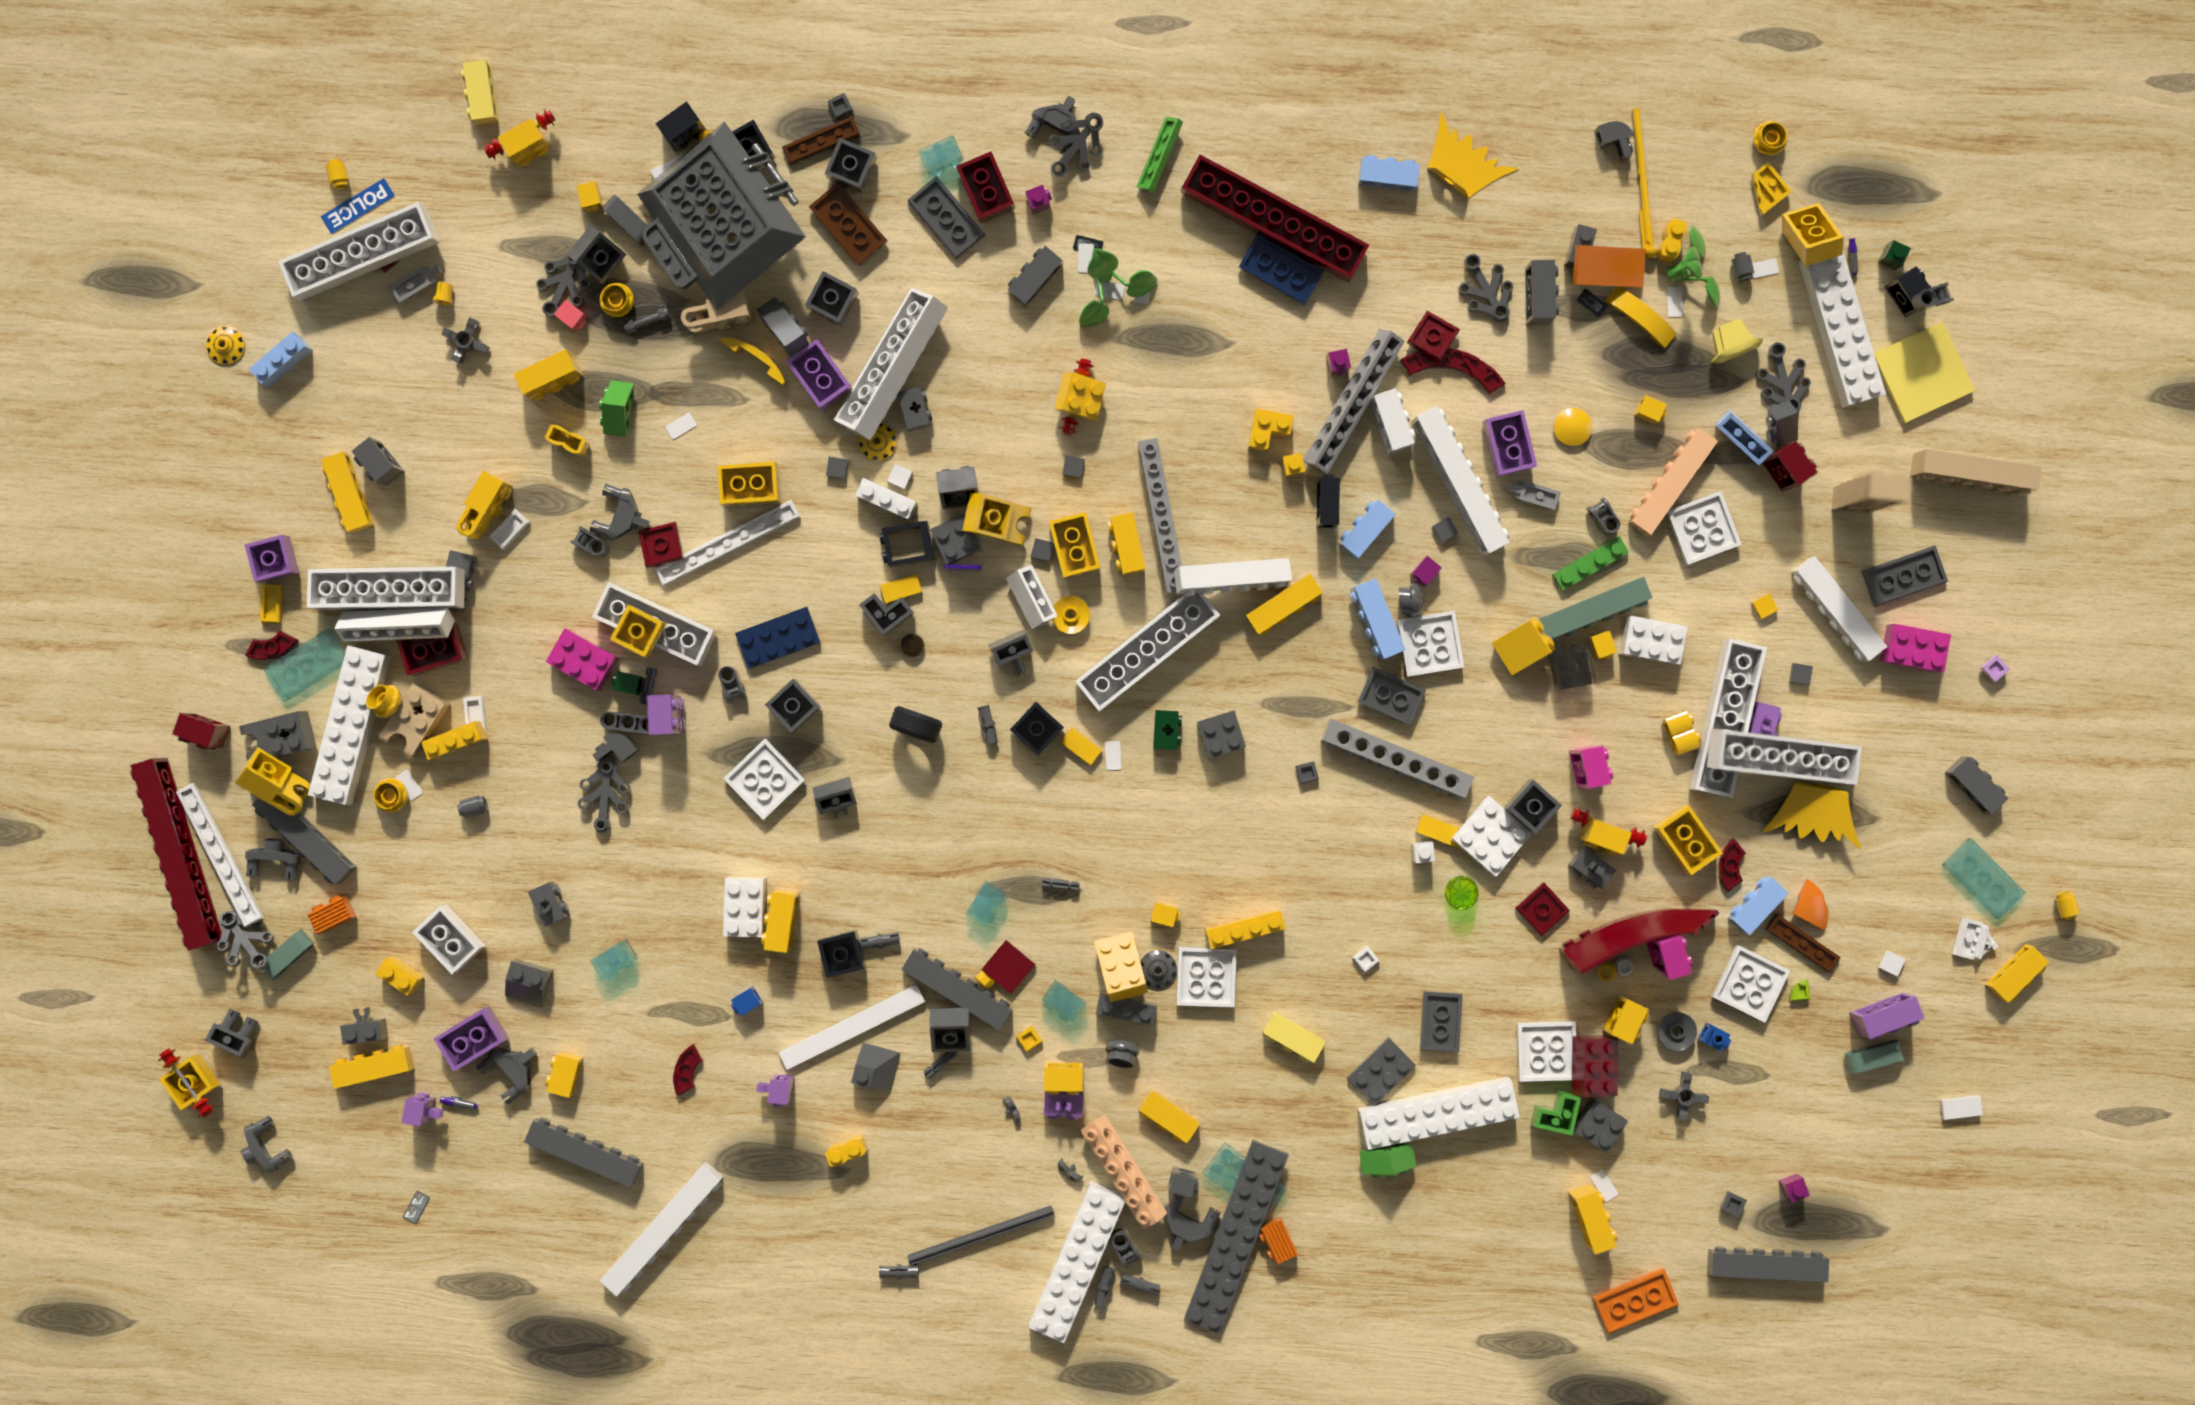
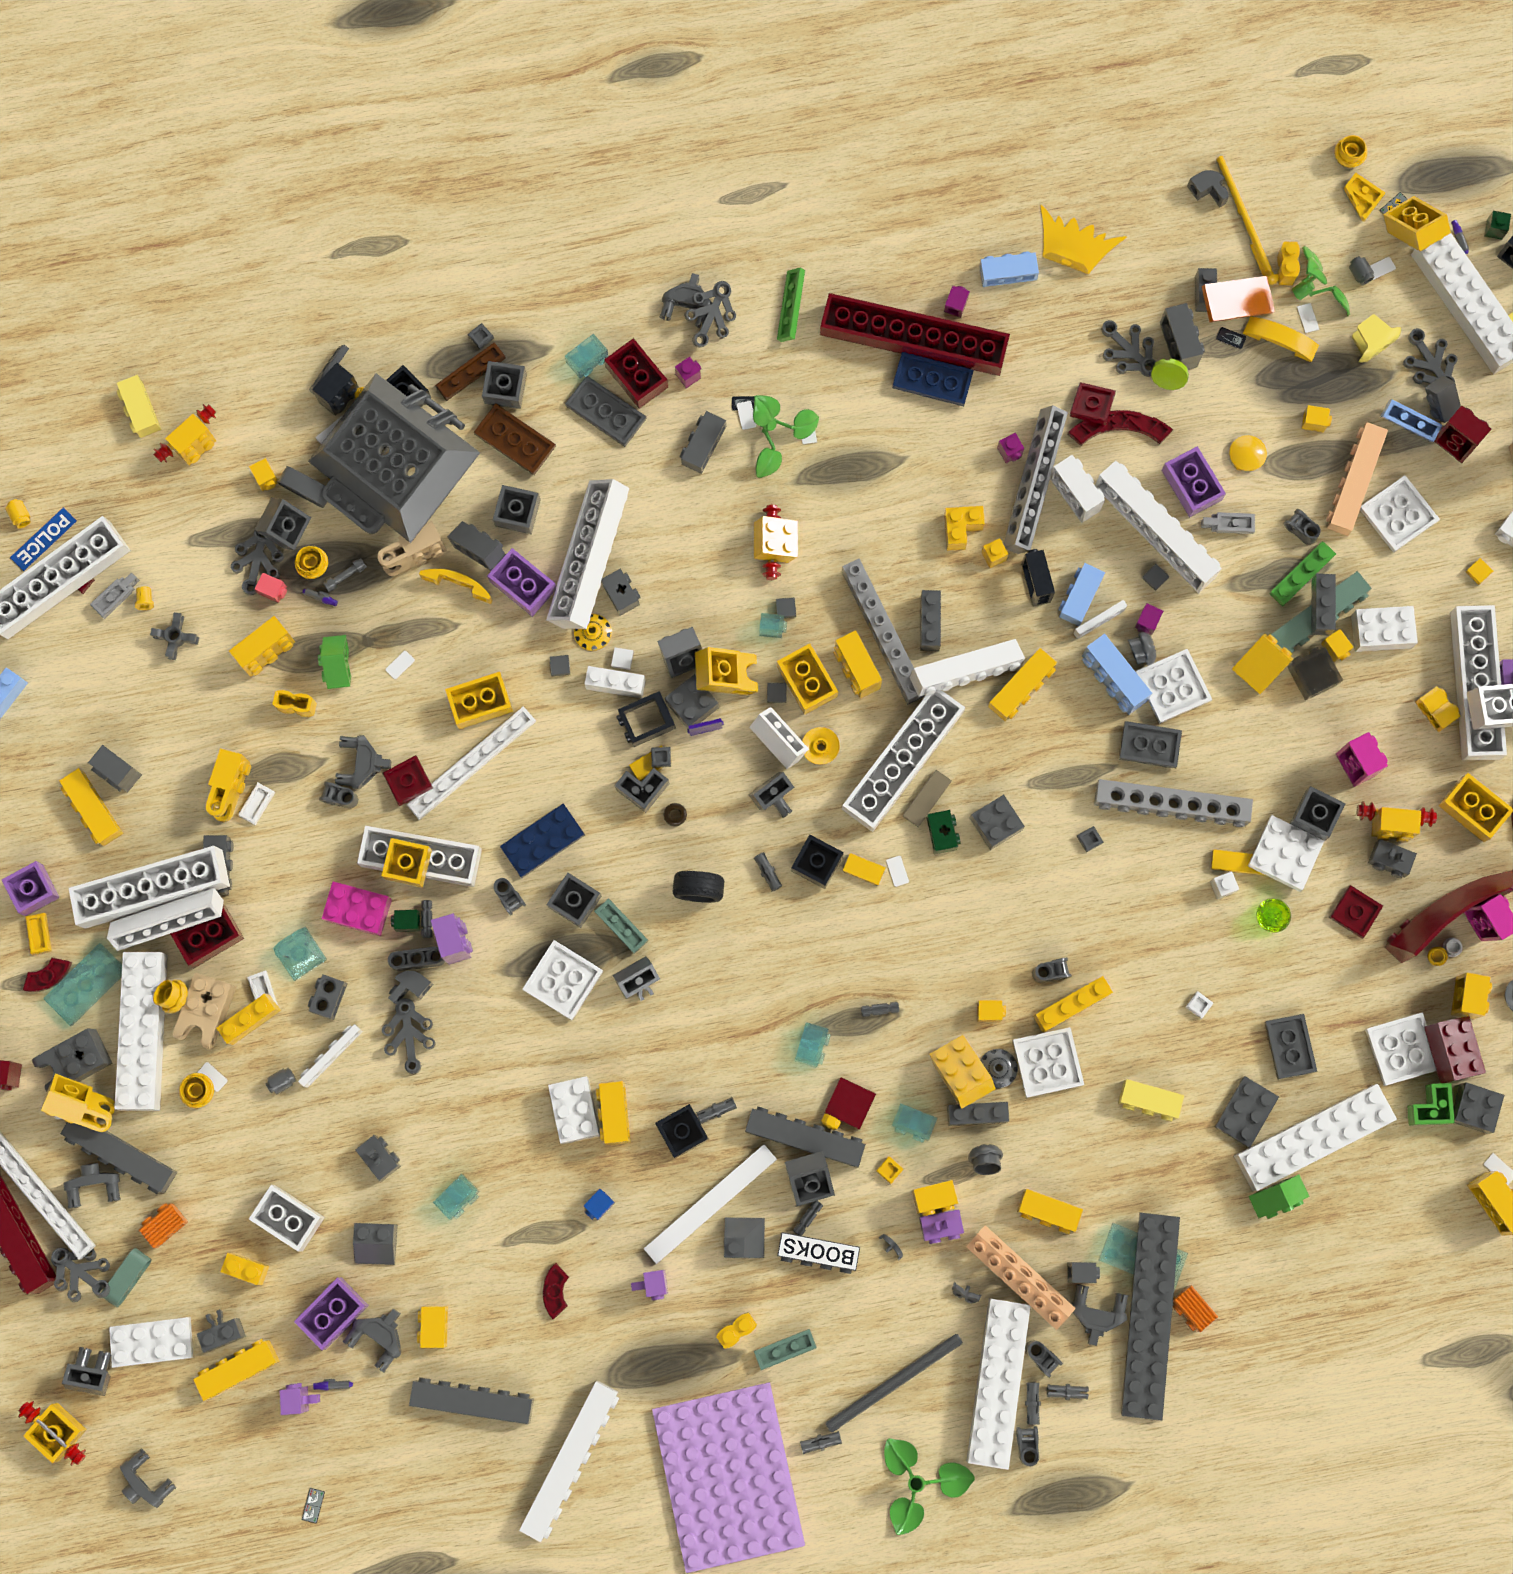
camera: 10 degrees left, 10 degrees down
white sticker [1094,281,1125,300] -> none
none -> white plate [109,1317,194,1368]
none -> clear light blue slope [273,927,327,981]
none -> white plate [298,1024,363,1088]
none -> dark grey piece [303,588,338,606]
none -> dark grey brick [308,974,348,1020]
none -> dark grey tile [309,345,349,394]
none -> sand green plate [594,898,648,954]
none -> dark grey tile [651,747,671,768]
none -> lavender plate [652,1382,805,1573]
none -> sand green plate [754,1329,817,1370]
none -> clear light blue brick [759,613,787,638]
none -> brick [777,1232,860,1274]
none -> bright green plant [884,1438,975,1535]
none -> dark tan tile [903,770,952,827]
none -> dark grey brick [920,590,941,651]
none -> magenta brick [944,285,970,318]
none -> dark grey piece [1016,1426,1039,1467]
none -> dark grey piece [1032,957,1072,983]
none -> white tile [1073,600,1127,639]
none -> lime tile [1151,359,1189,390]
none -> dark grey brick [1311,573,1336,636]
none -> light grey sticker [1380,192,1408,214]

